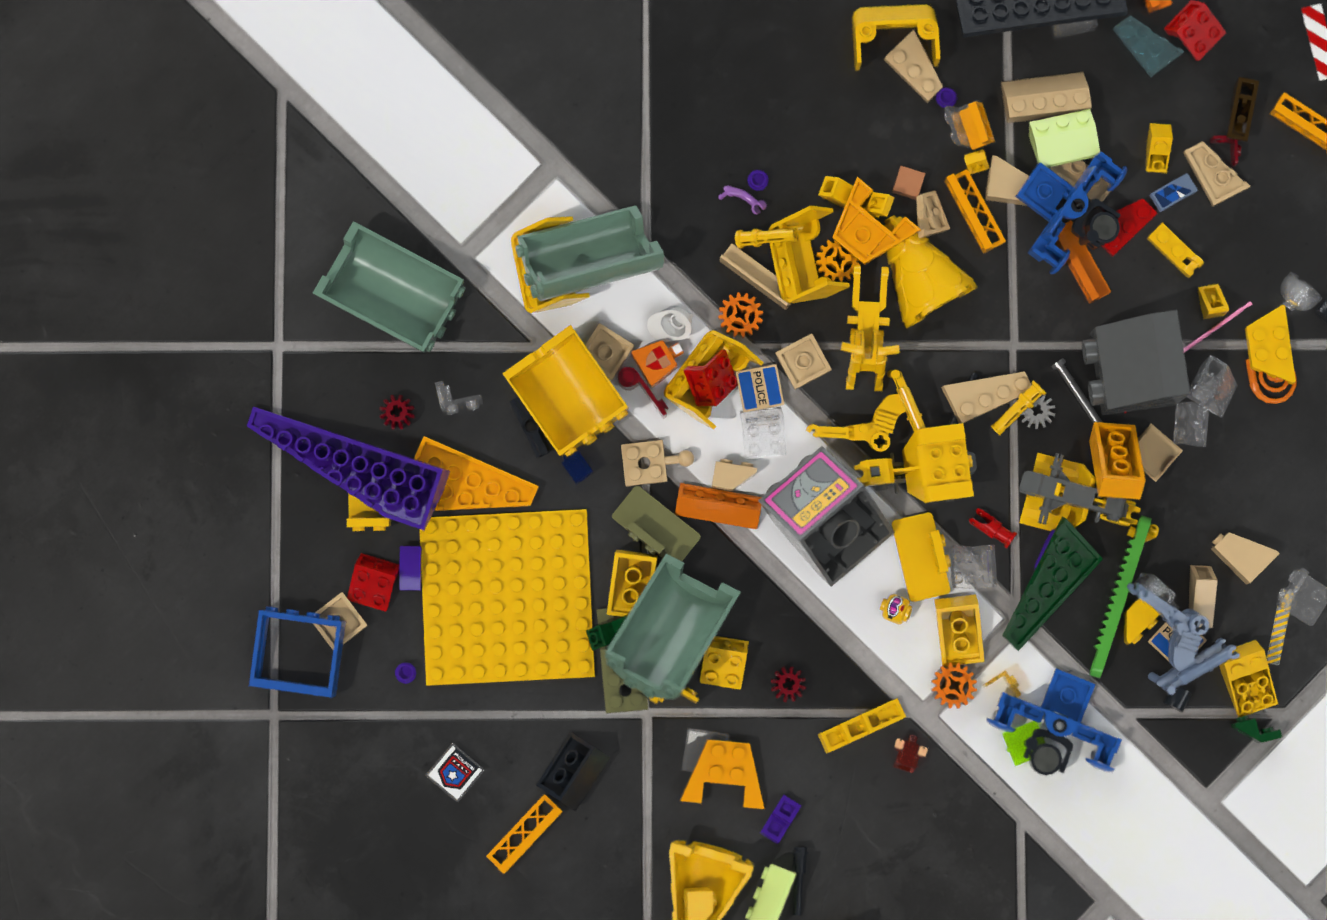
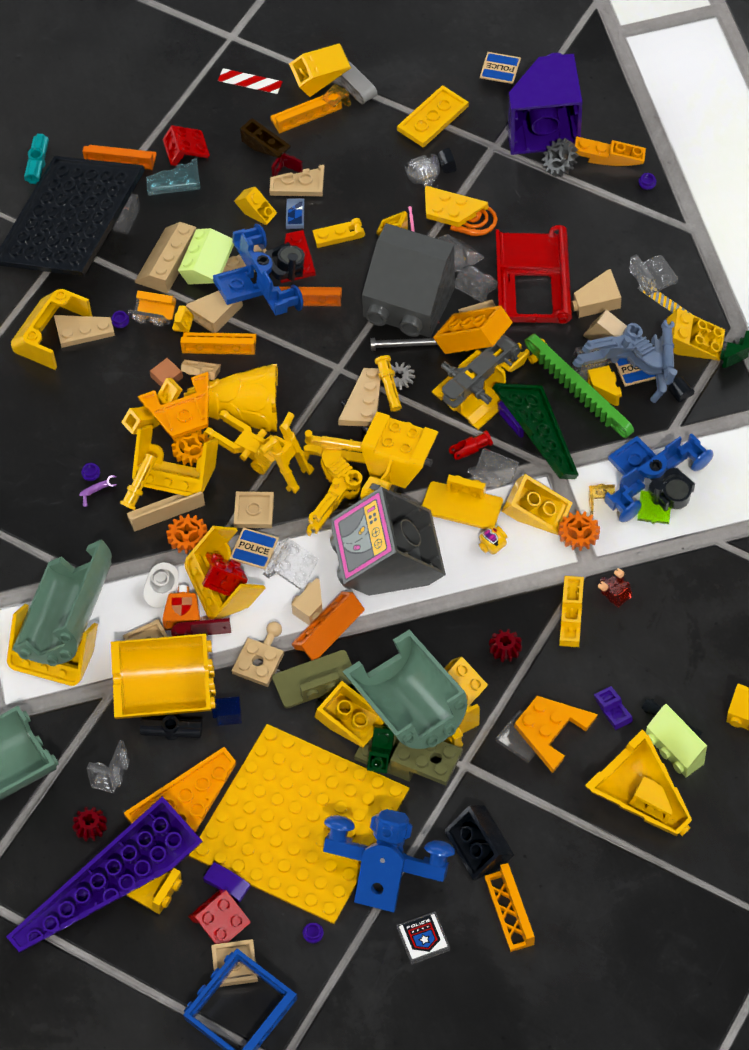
camera: 55 degrees left, 25 degrees down
none -> blue piece [323,809,455,913]
none -> red piece [496,225,572,324]

